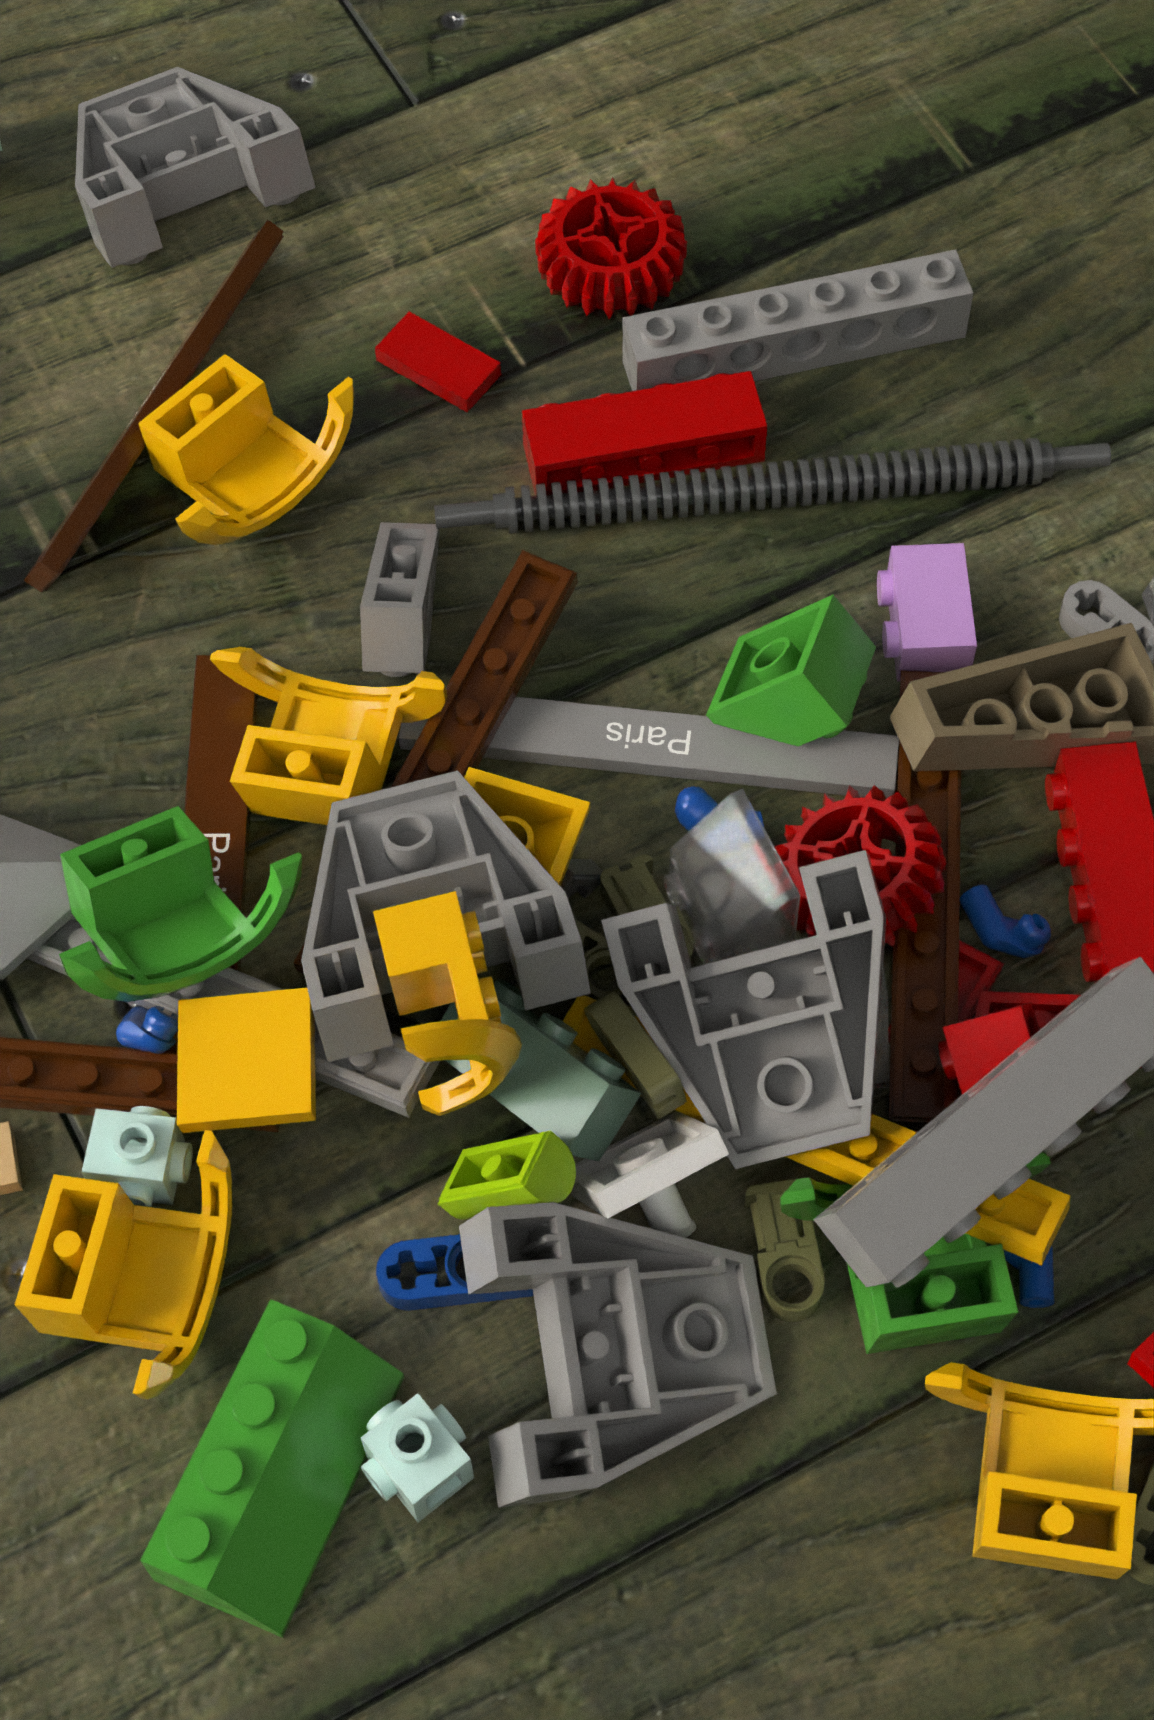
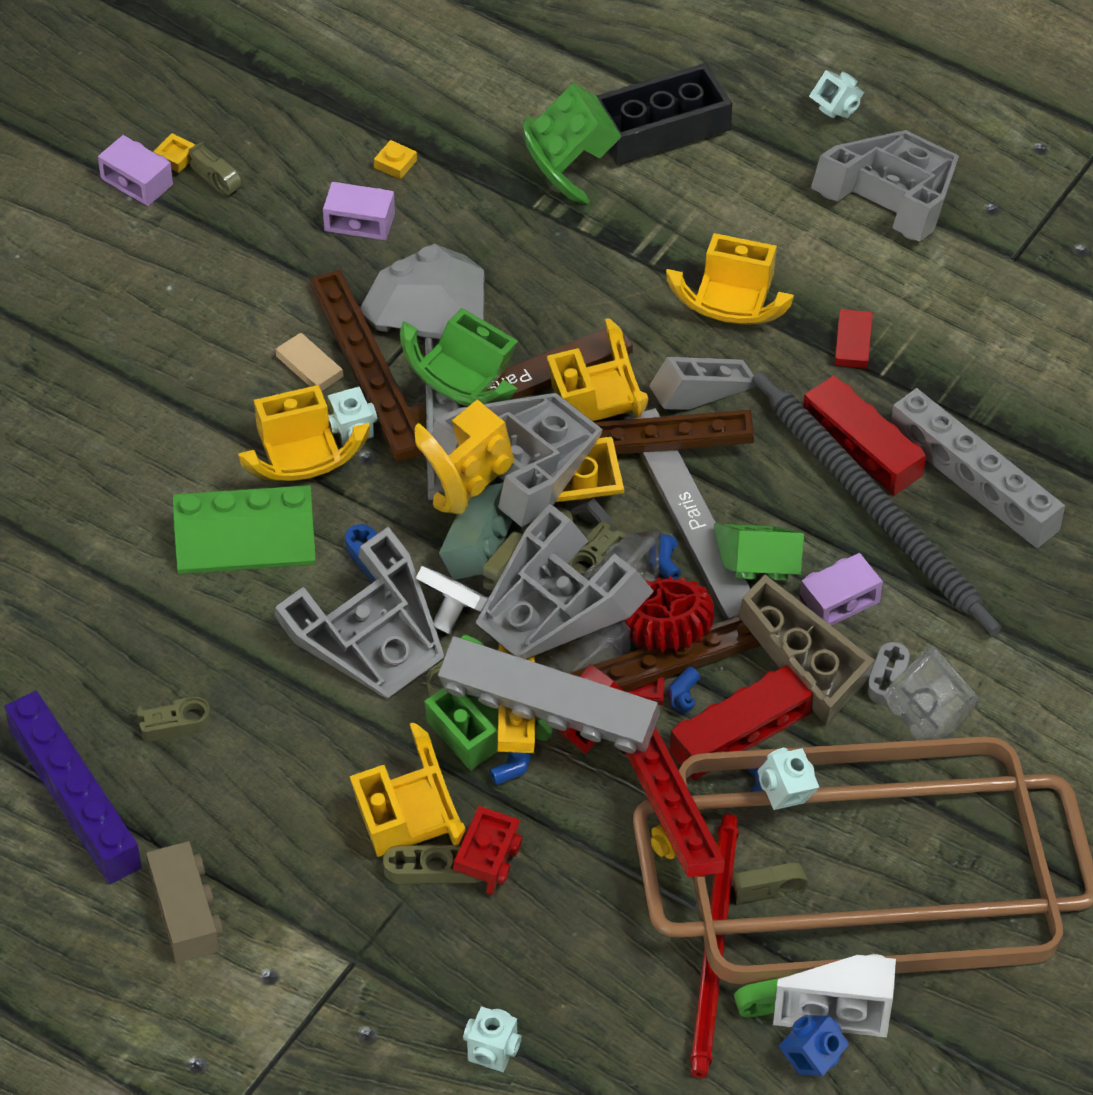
camera: 60 degrees right, 10 degrees down
reddish brown tile [24,220,284,592] -> none
blue arm [116,1006,178,1054] -> none
yellow tile [177,987,316,1133] -> none
light aqua brick [361,1393,474,1522] -> none
lime brick [438,1130,576,1220] -> none
red gear [535,177,687,319] -> none

